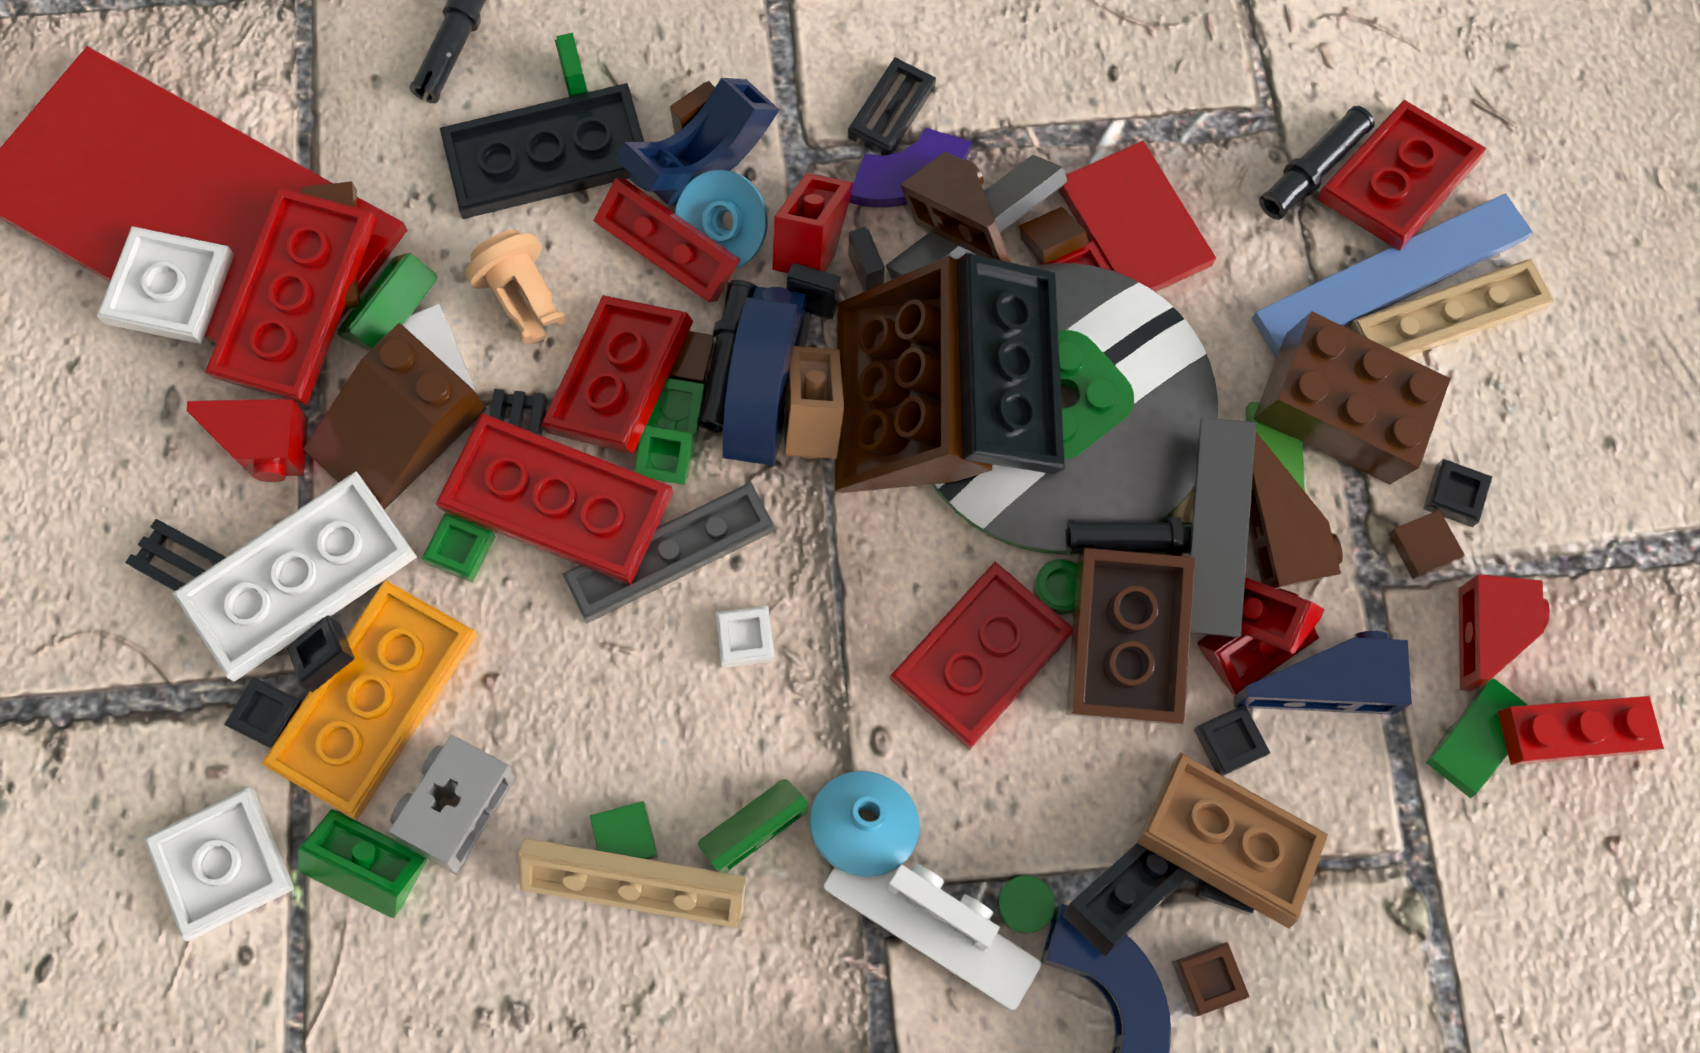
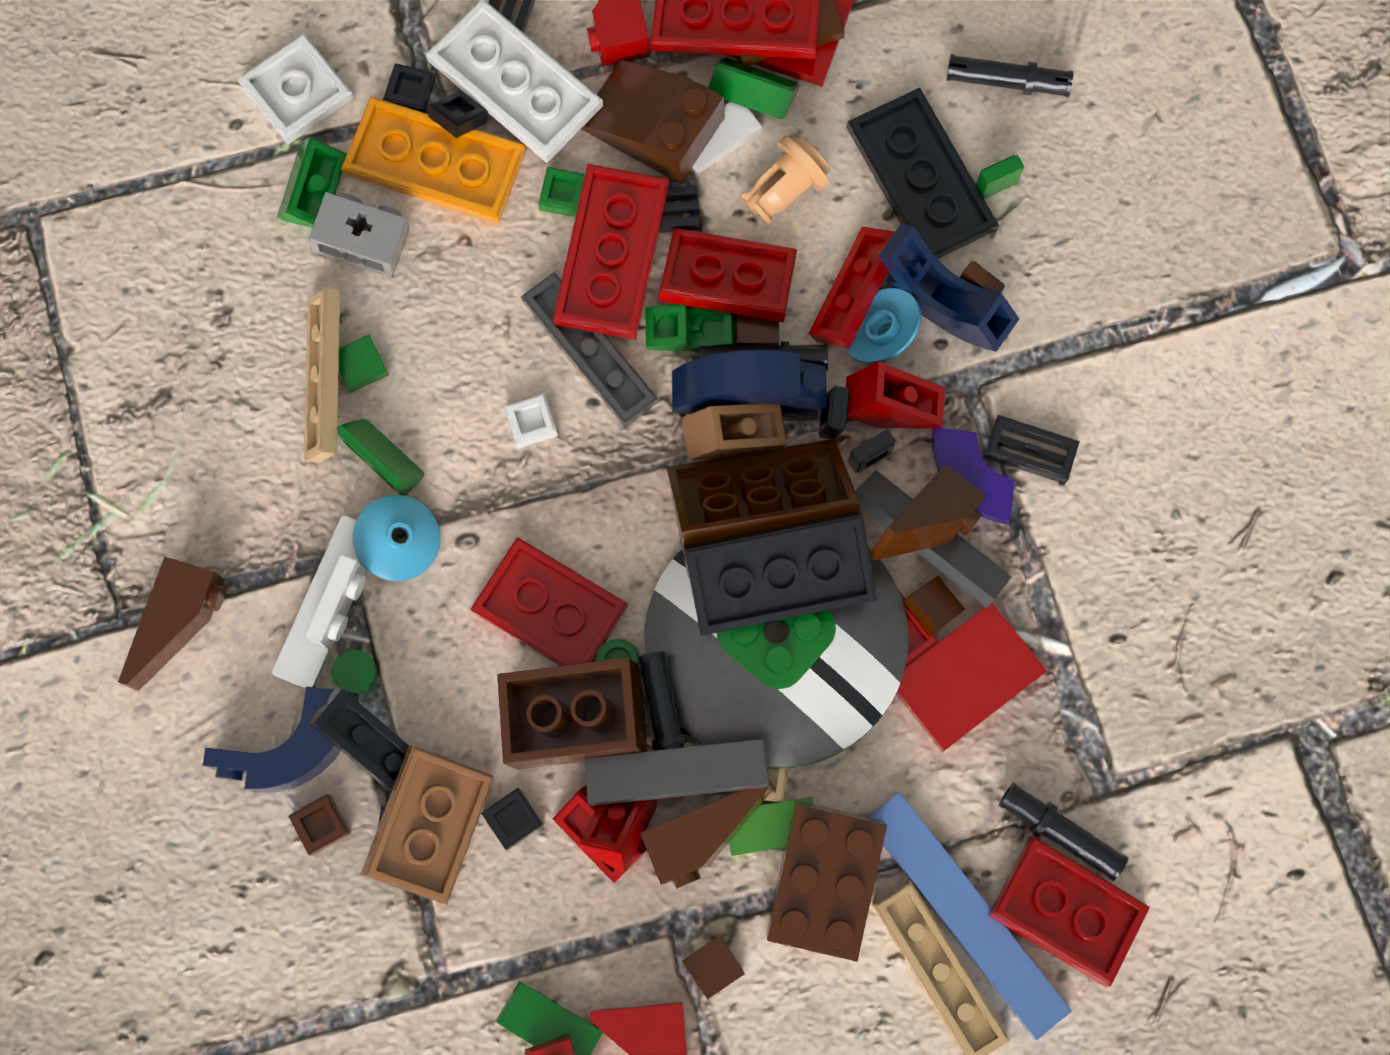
camera: 80 degrees right, 5 degrees up
dark blue slope [1234,631,1412,715] -> none
black tile [1423,459,1493,527] -> none

